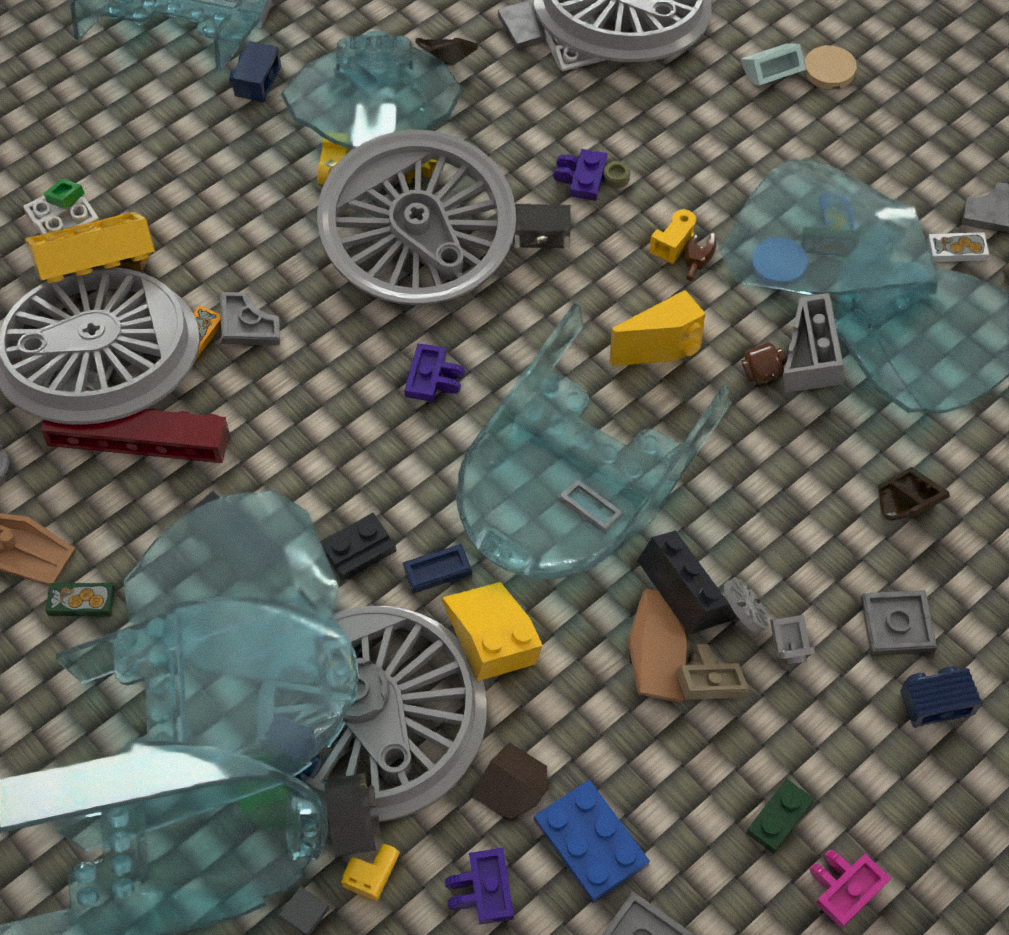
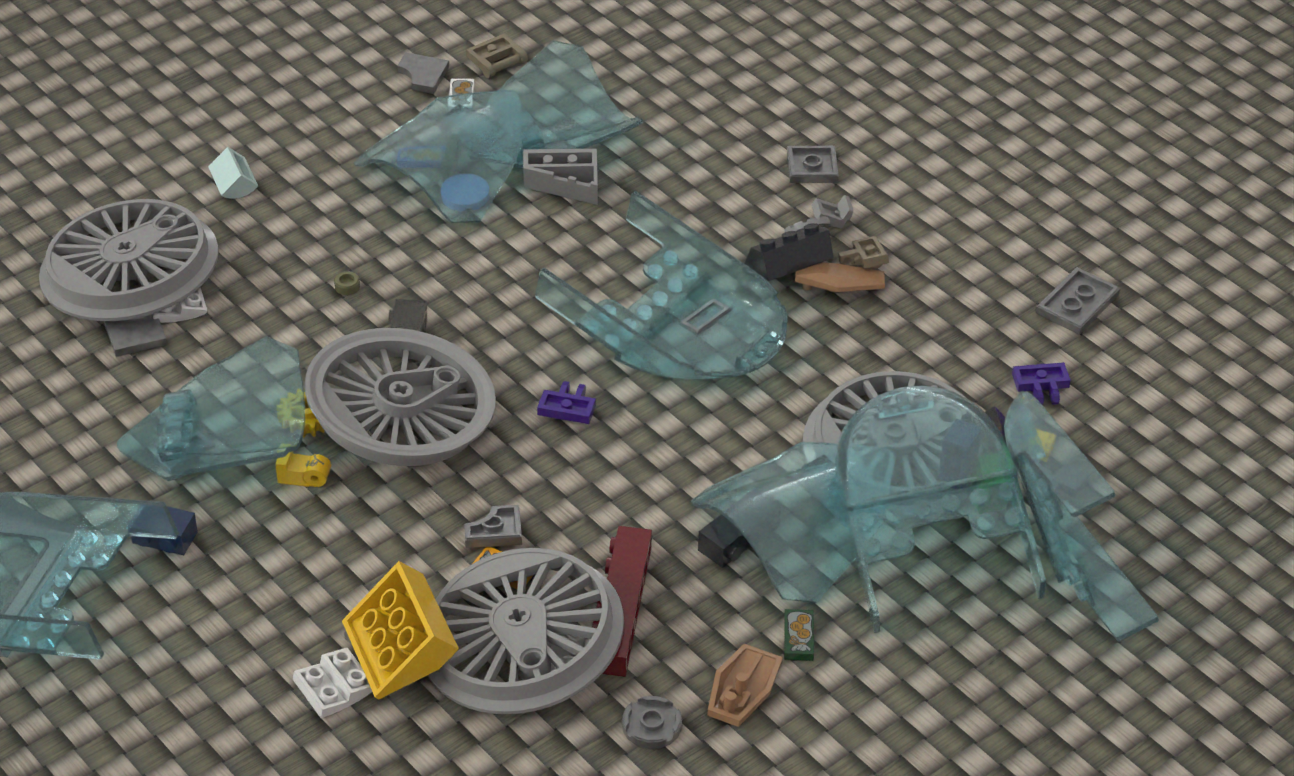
camera: 90 degrees left, 15 degrees down
green plate [43,178,85,210] -> none
black plate [320,513,397,581] -> none
dark blue tile [403,544,472,594] -> none
dark brown slope [415,38,478,65] -> none
yellow slope [442,582,543,681] -> none
dark brown slope [472,743,548,821] -> none
blue plate [534,779,650,903] -> none
dark purple hinge [552,149,608,201] -> none
yellow slope [609,290,706,366] -> none
yellow leg [649,209,696,264] -> none
reddish brown hand [685,233,716,281] -> none
reddish brown head [741,342,787,385] -> none
dark green plate [746,778,814,854] -> none
tan tile [804,45,857,89] -> none
dark pink hinge [810,849,891,929] -> none
dark brown slope [878,467,950,521] -> none
dark blue brick [900,666,982,728] -> none

